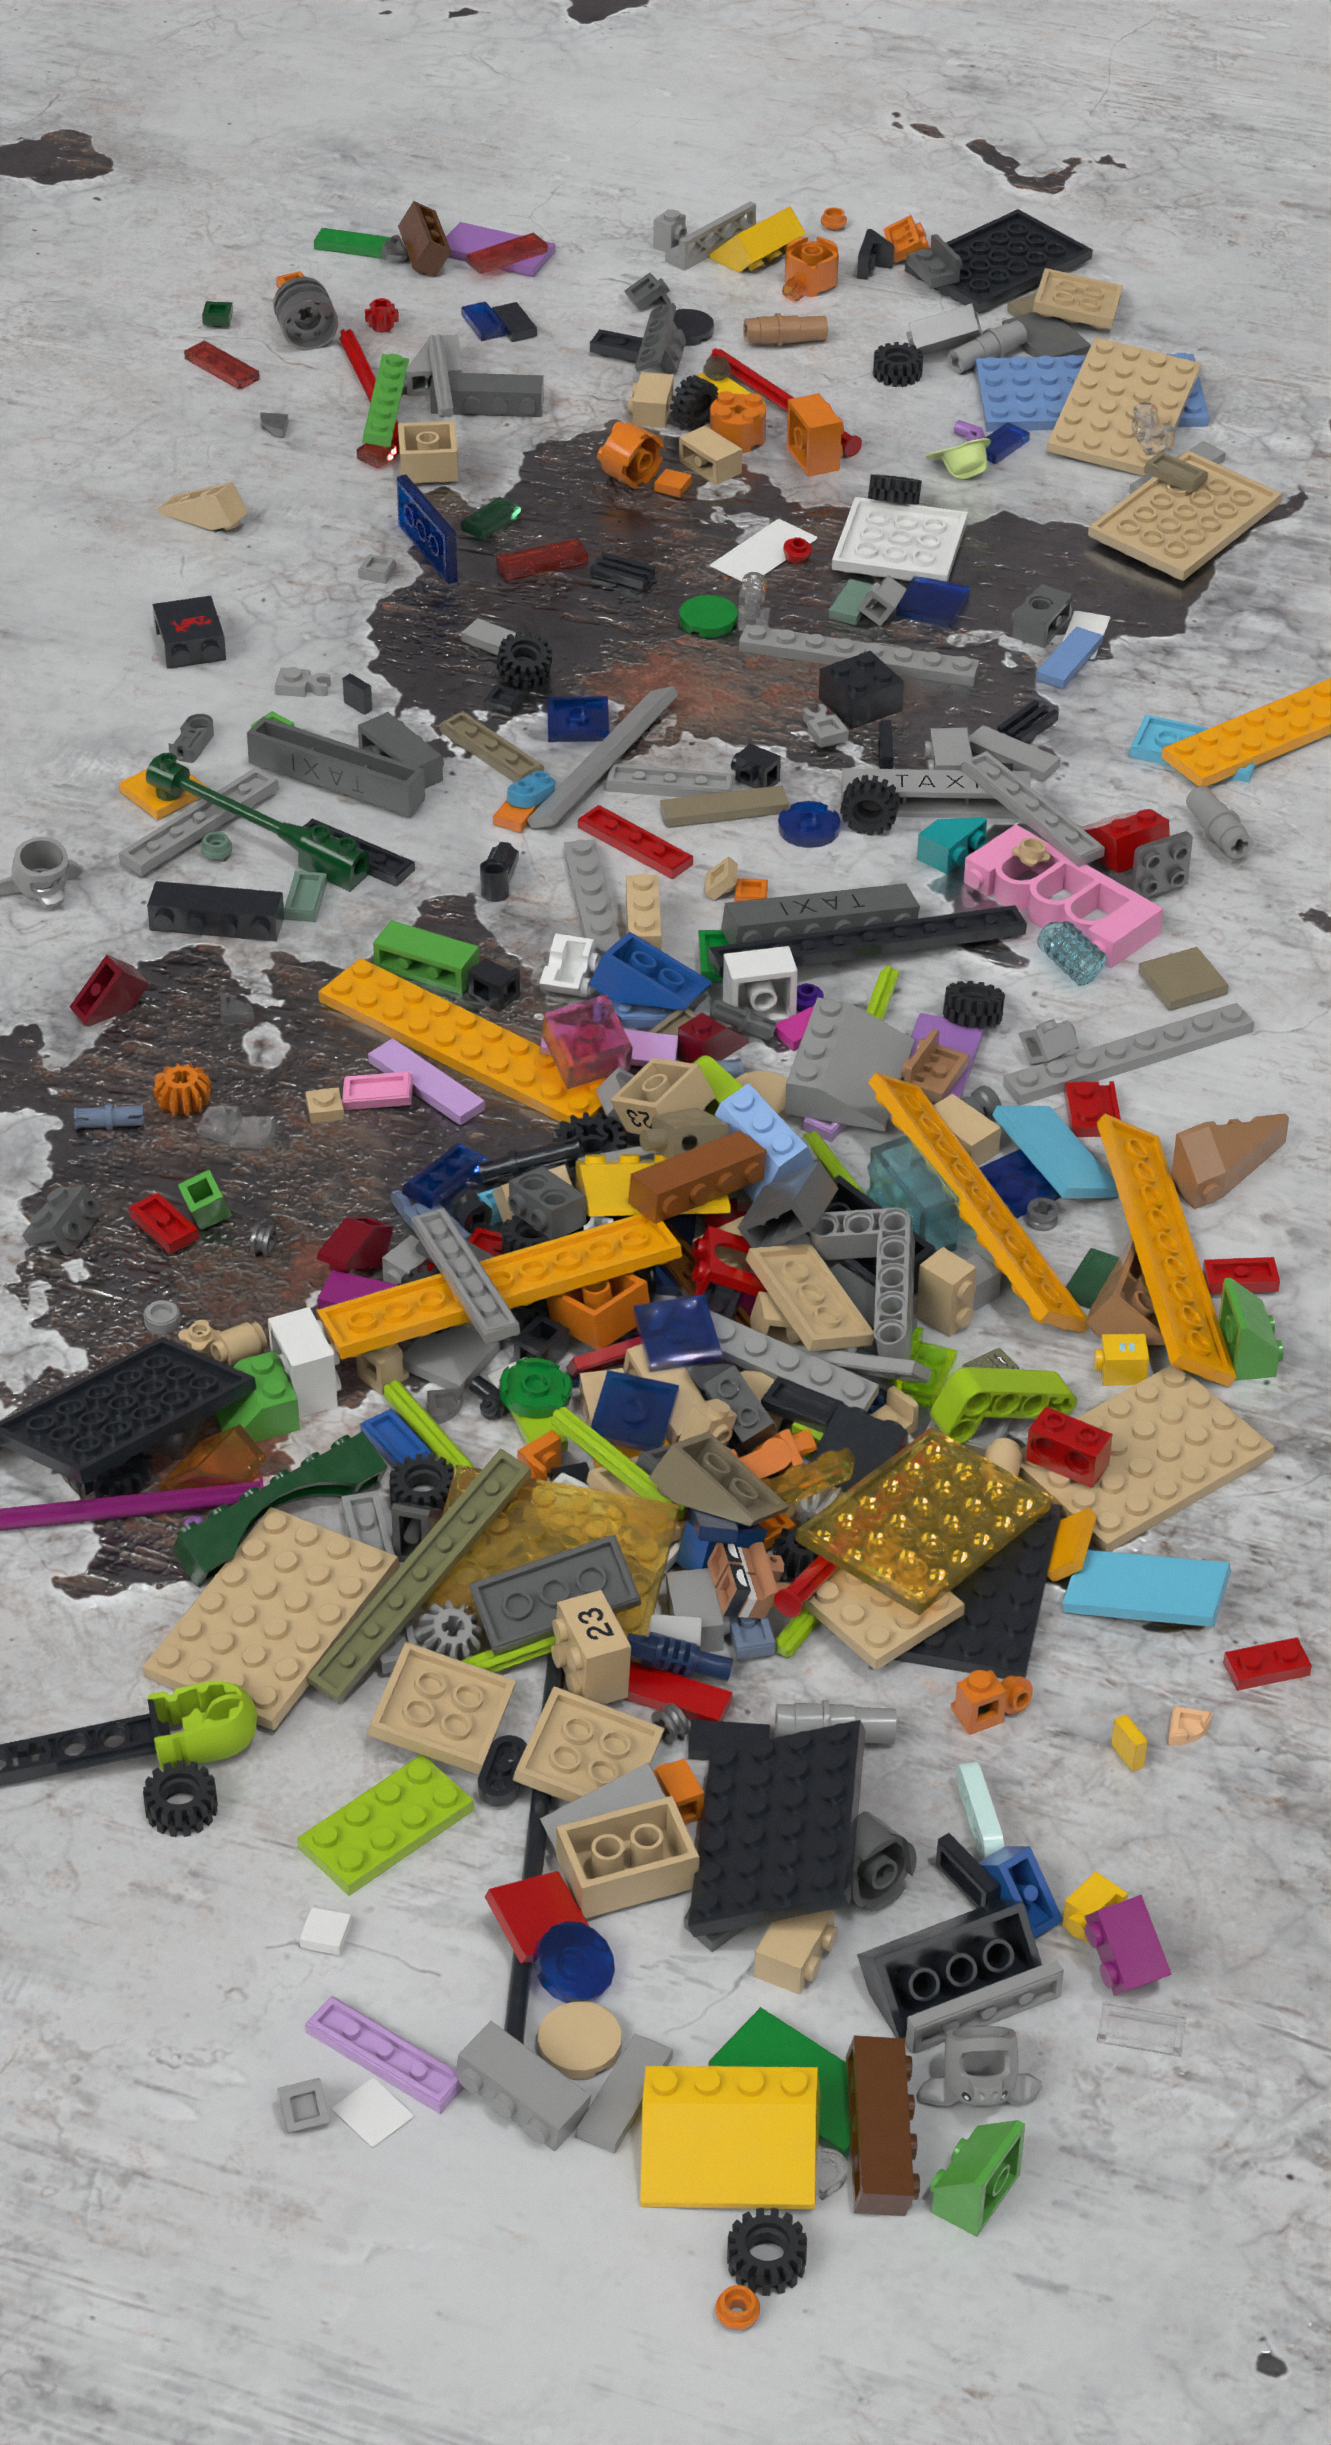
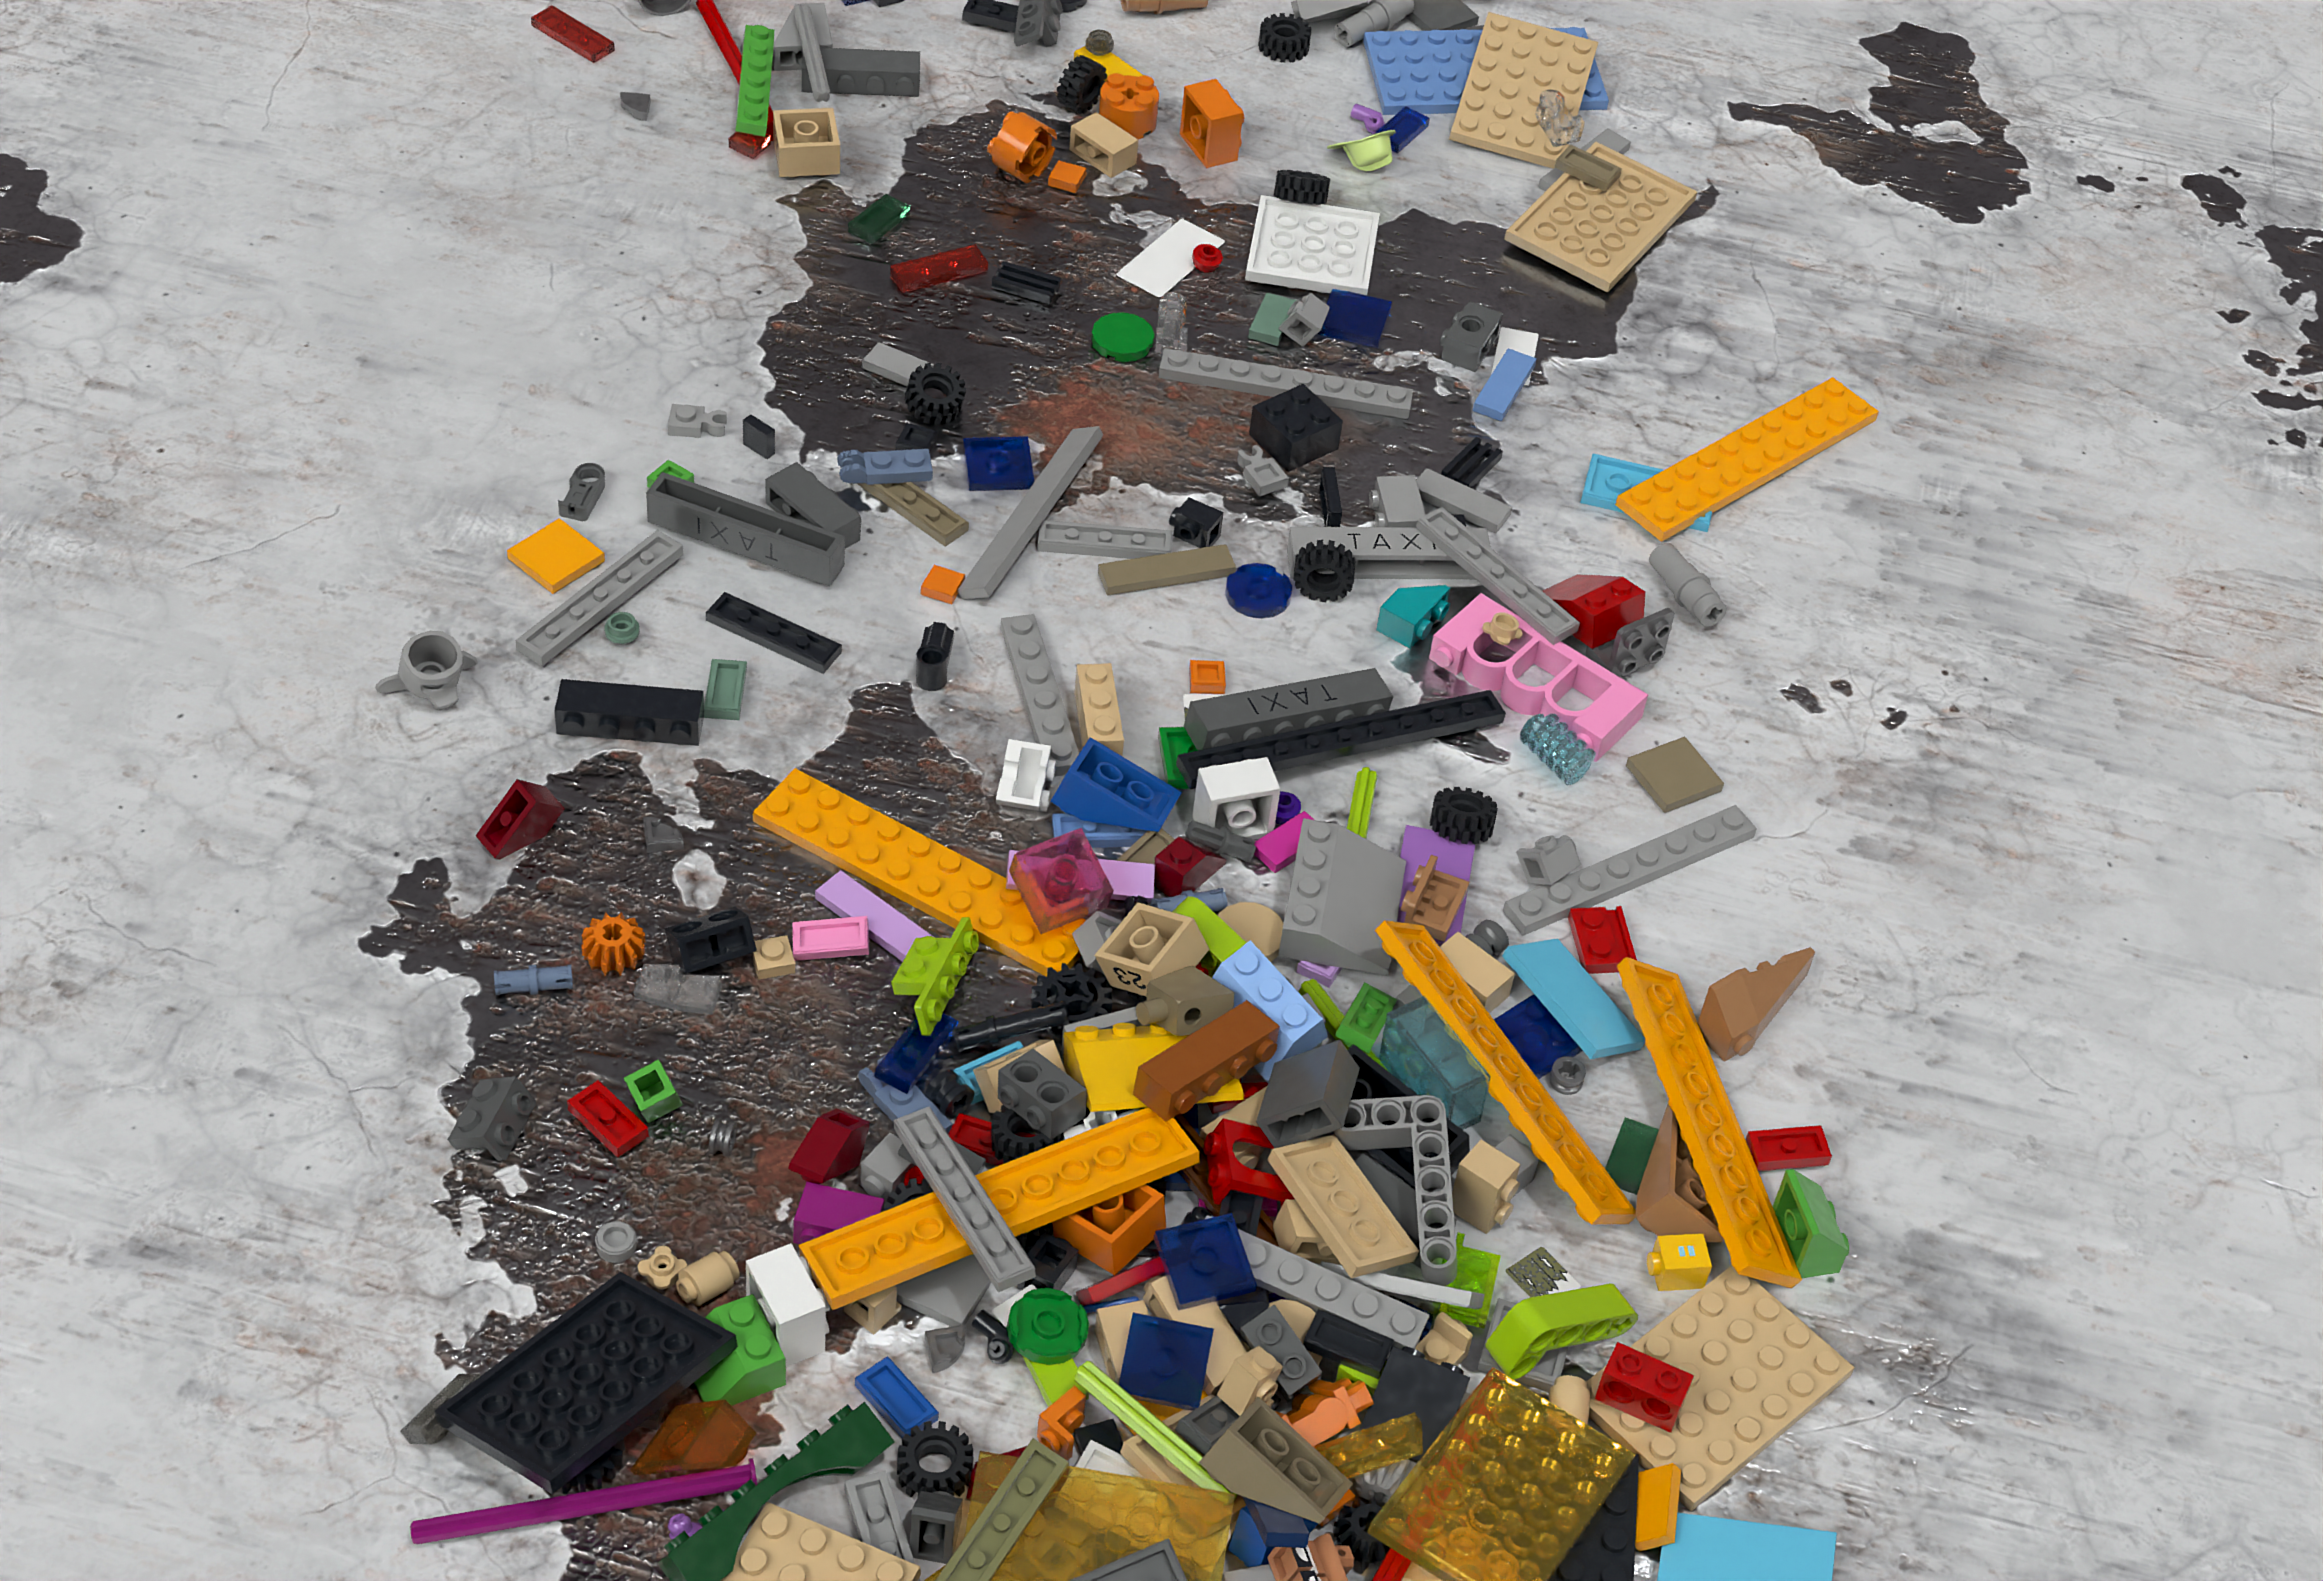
camera: 10 degrees left, 5 degrees up
dark green bar [146,753,369,892] -> none
black panel [152,595,226,669] -> none
tan slope [157,482,248,531] -> none
light grey tile [358,554,397,584] -> none
bright green brick [373,920,479,995] -> none
lime axle [383,1380,474,1481] -> none
clear blue tile [396,474,458,584] -> none
black brick [468,958,521,1012] -> none
dark azure plate [507,771,556,808] -> none
red tile [578,805,693,880] -> none
tan brick [628,372,674,428] -> none
tan plate [705,856,738,900] -> none
red axle [709,348,862,457] -> none
none -> black brick [665,907,757,974]
none -> sand blue hinge [837,449,933,485]
none -> lime bracket [891,917,979,1036]
none -> bright green plate [1335,982,1397,1054]

